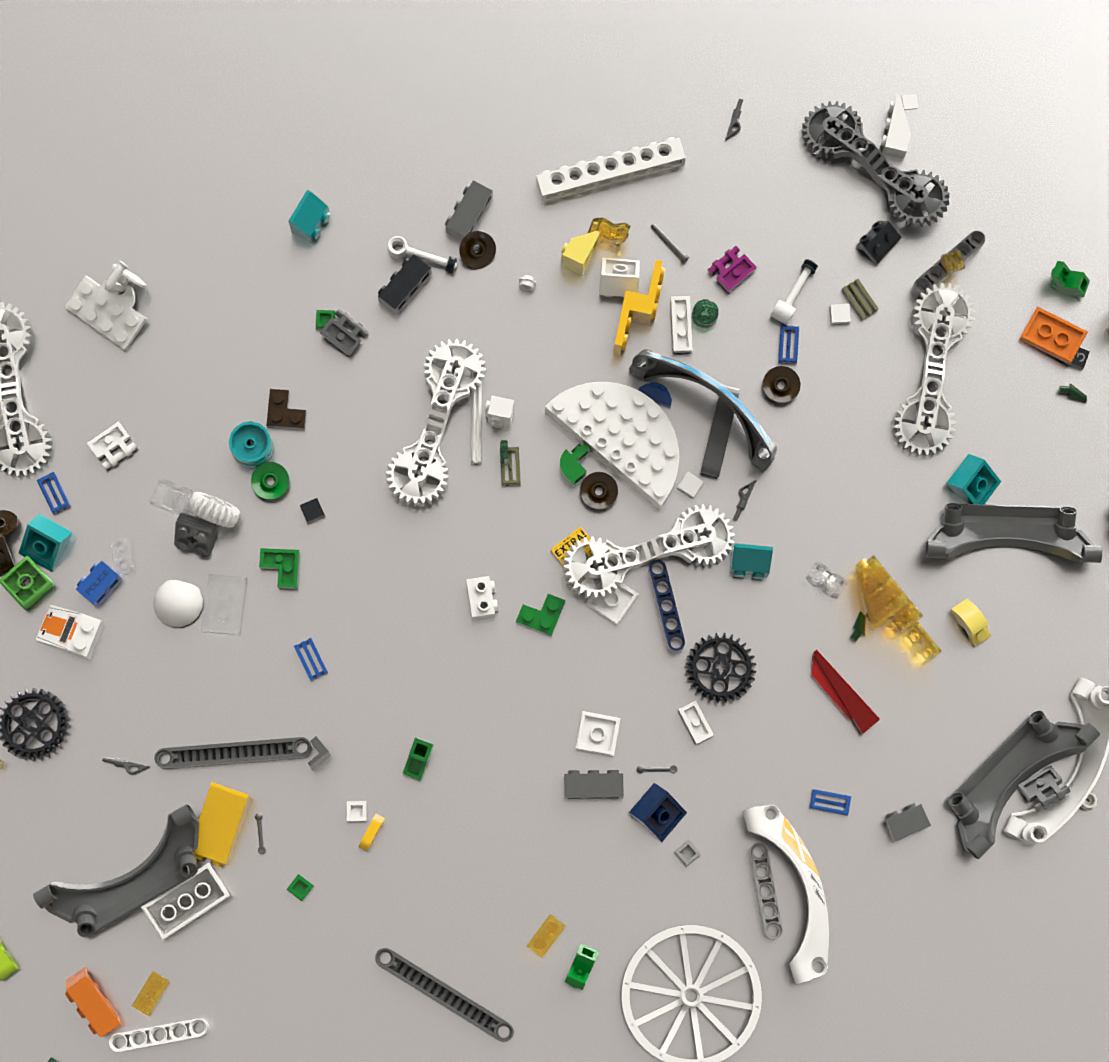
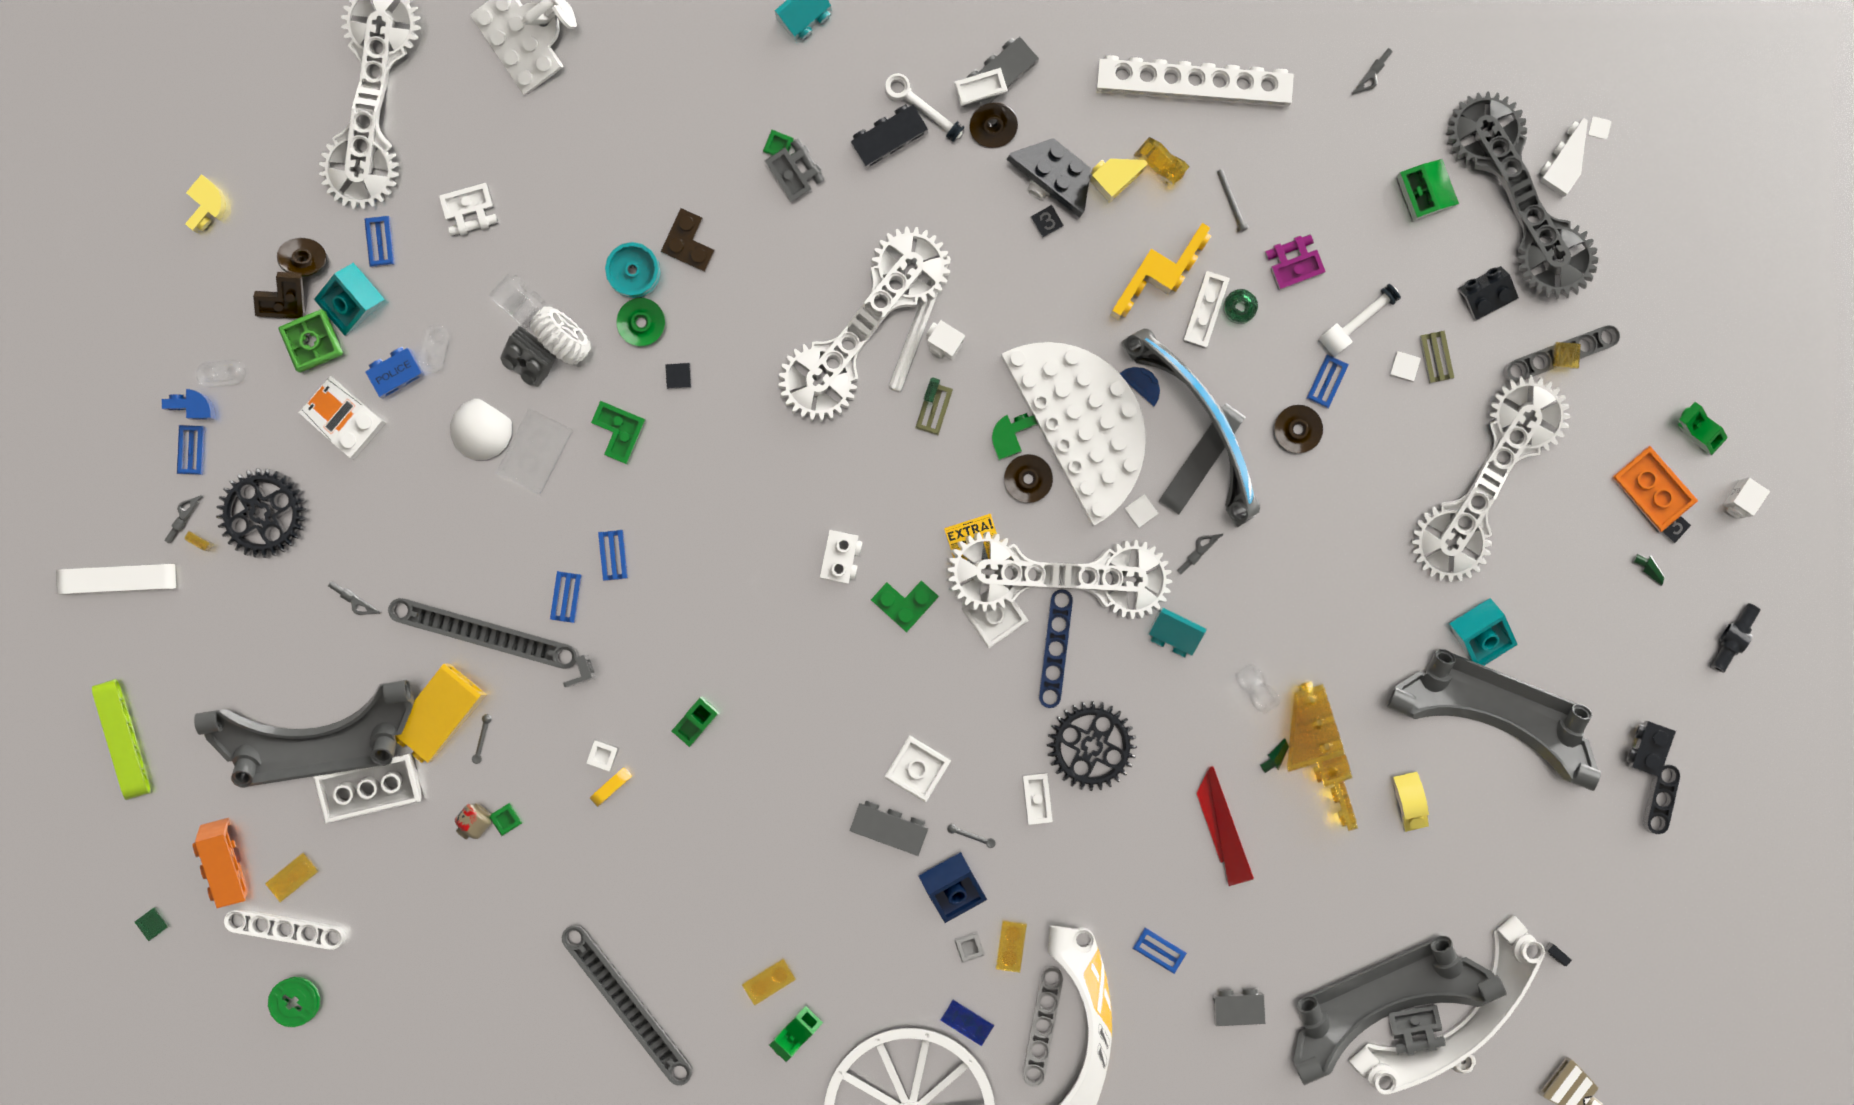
camera: 25 degrees right, 10 degrees up
white slope [600,258,640,298] -> none
none -> dark tan head [454,803,491,840]
none -> blue tile [550,571,582,623]
none -> clear blue tile [940,999,995,1046]
none -> white tile [954,68,1008,106]
none -> clear yellow plate [996,920,1027,973]
none -> wing [1006,138,1091,218]
none -> black tile [1031,205,1064,238]
none -> green slope [1396,159,1459,221]

